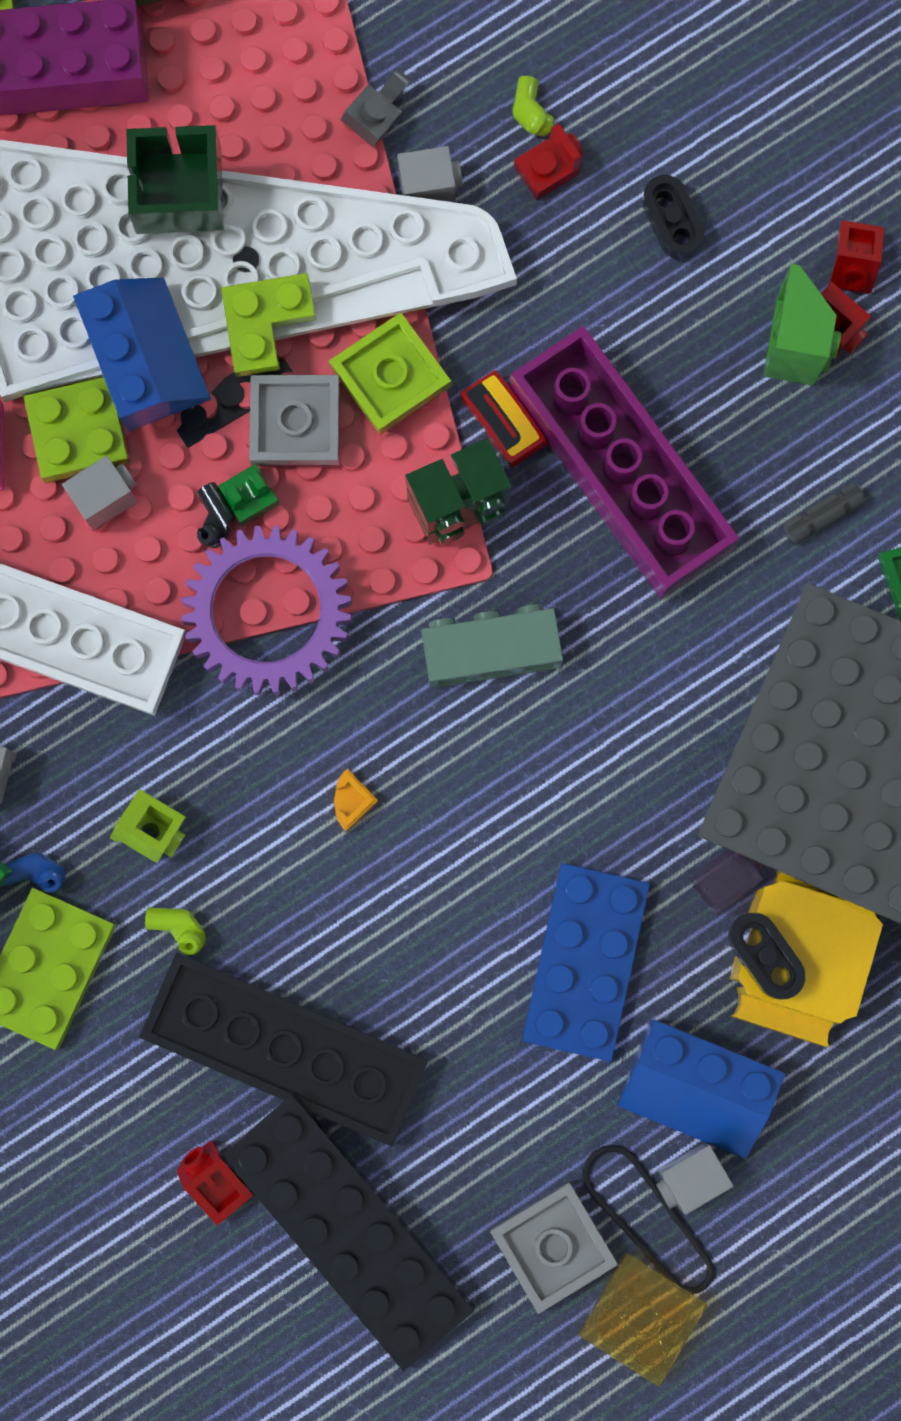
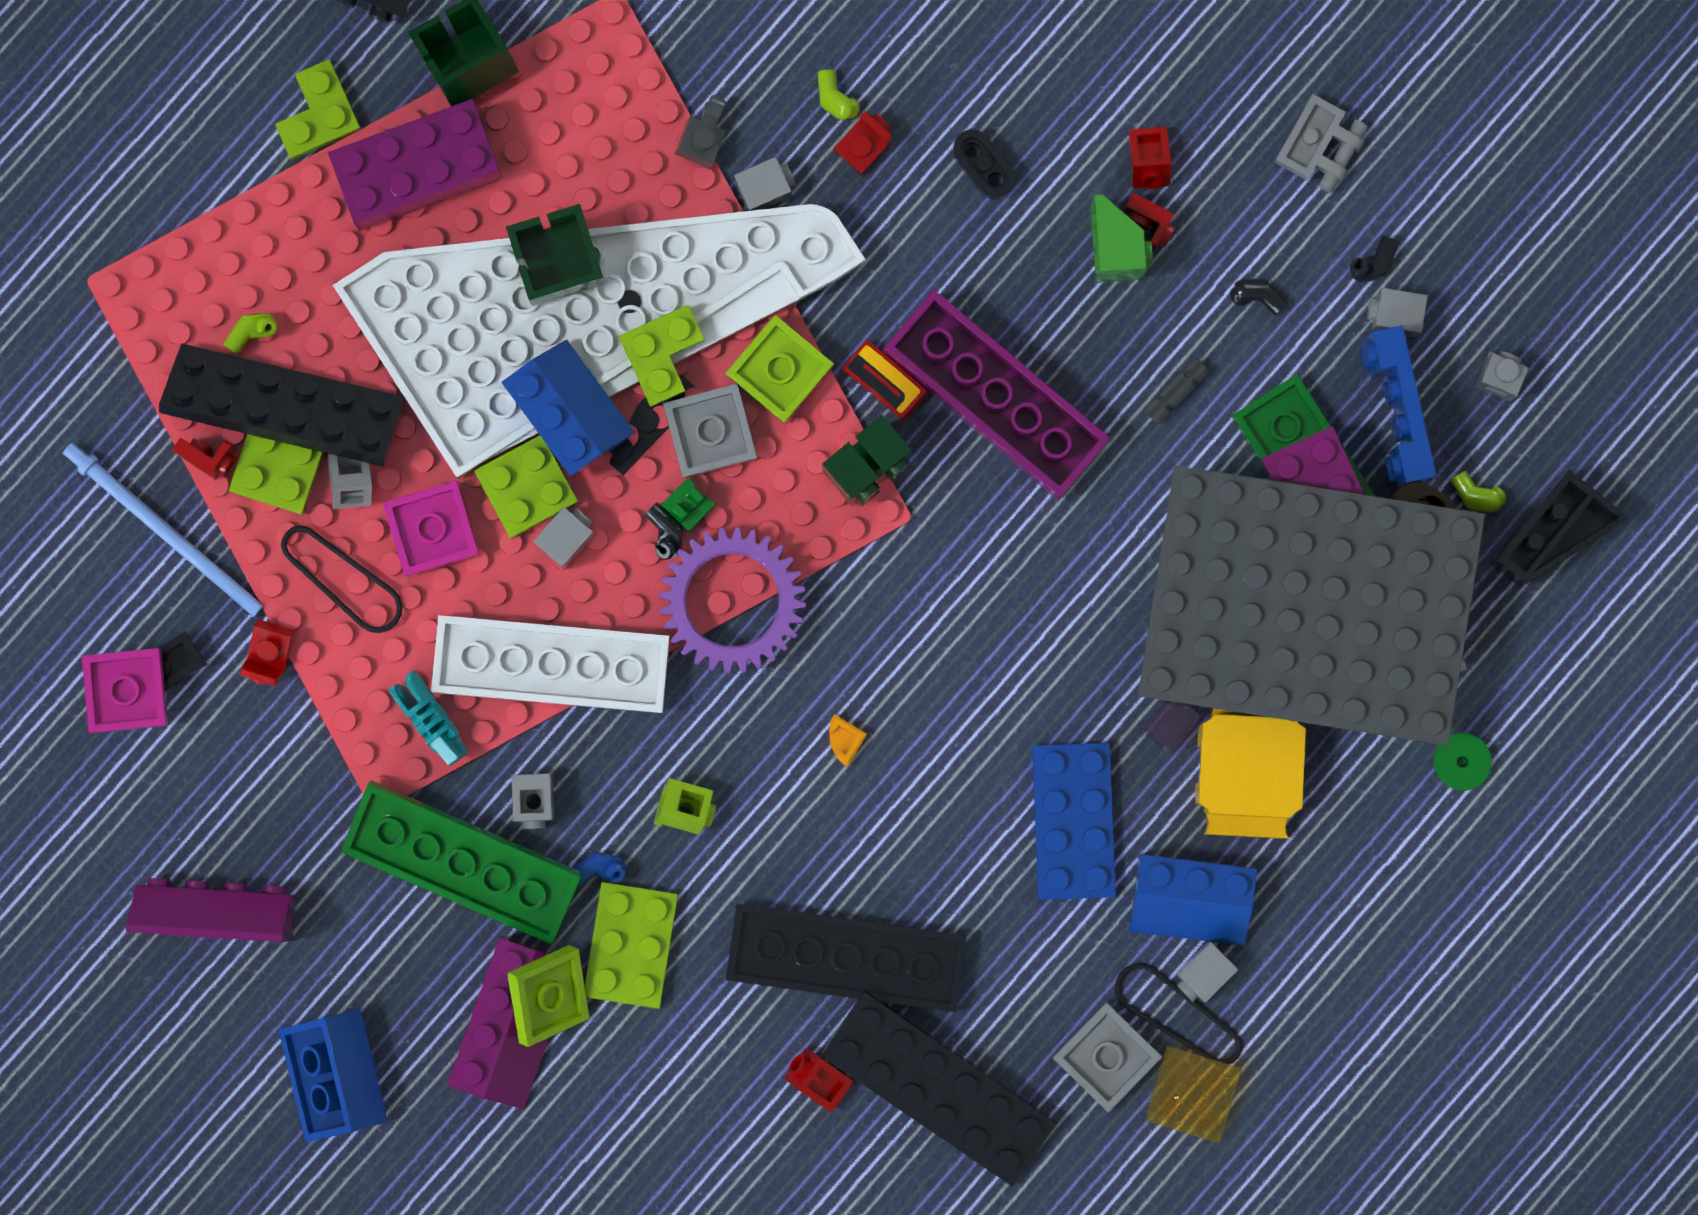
camera: 15 degrees left, 5 degrees up
lime arm [145,907,206,956] -> none
sand green brick [421,604,563,689] -> none
black plate [728,913,805,1000] -> none

